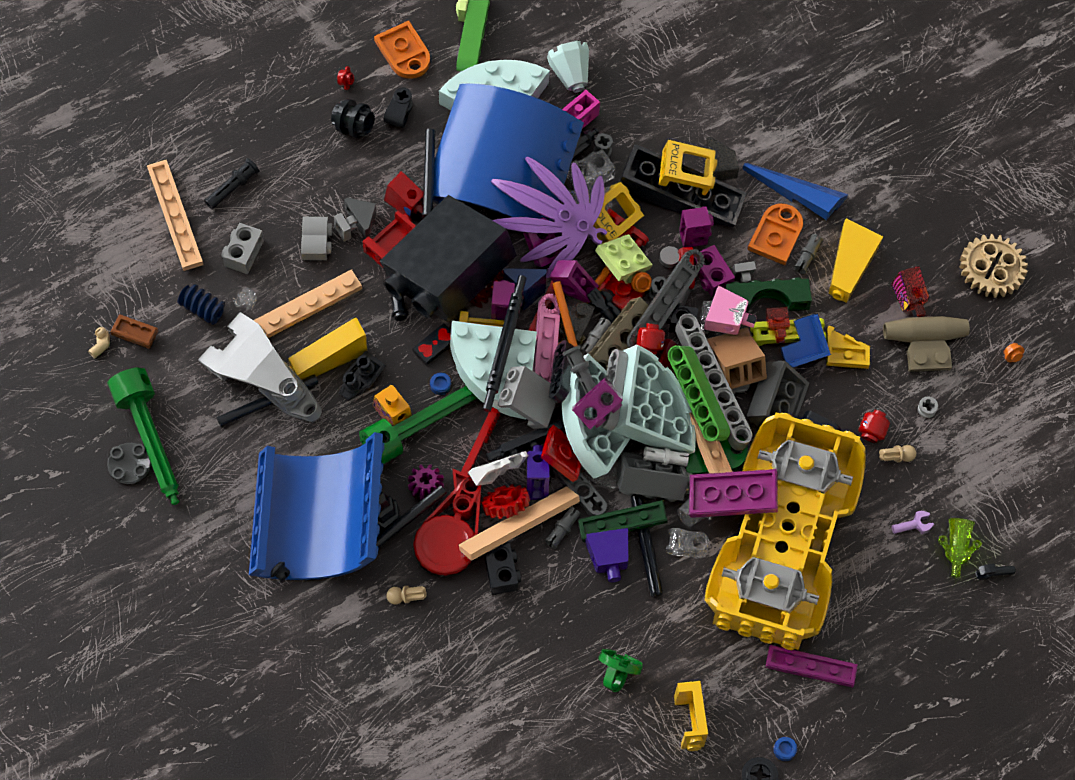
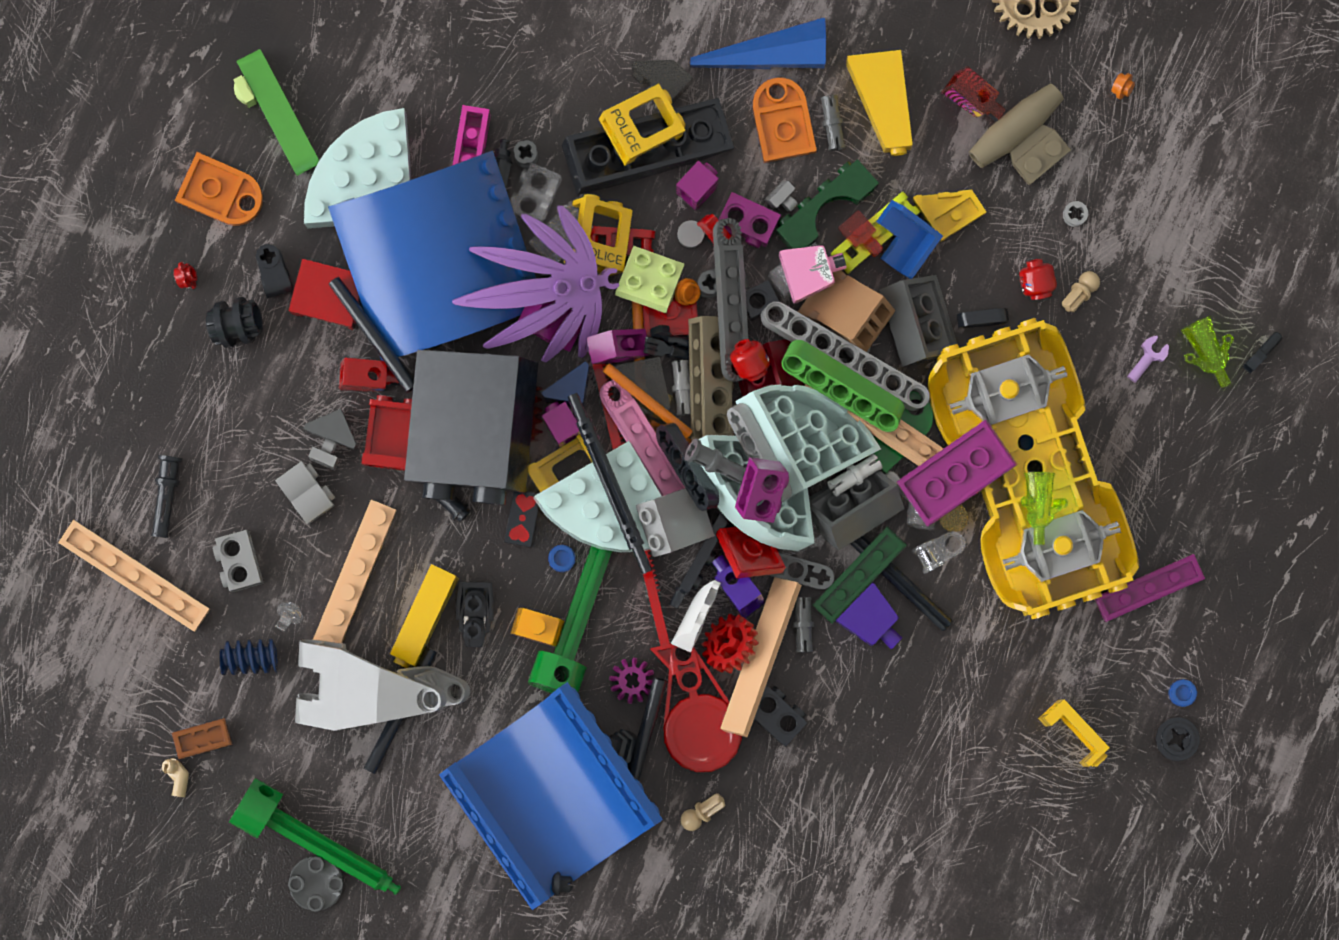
camera: 35 degrees left, 20 degrees up
light aqua cone [547,41,589,93] -> none
green tile [598,649,643,692] -> none
none -> red panel [288,259,361,330]
none -> clear yellow tile [939,504,968,533]
none -> clear neon green piece [1021,472,1068,545]

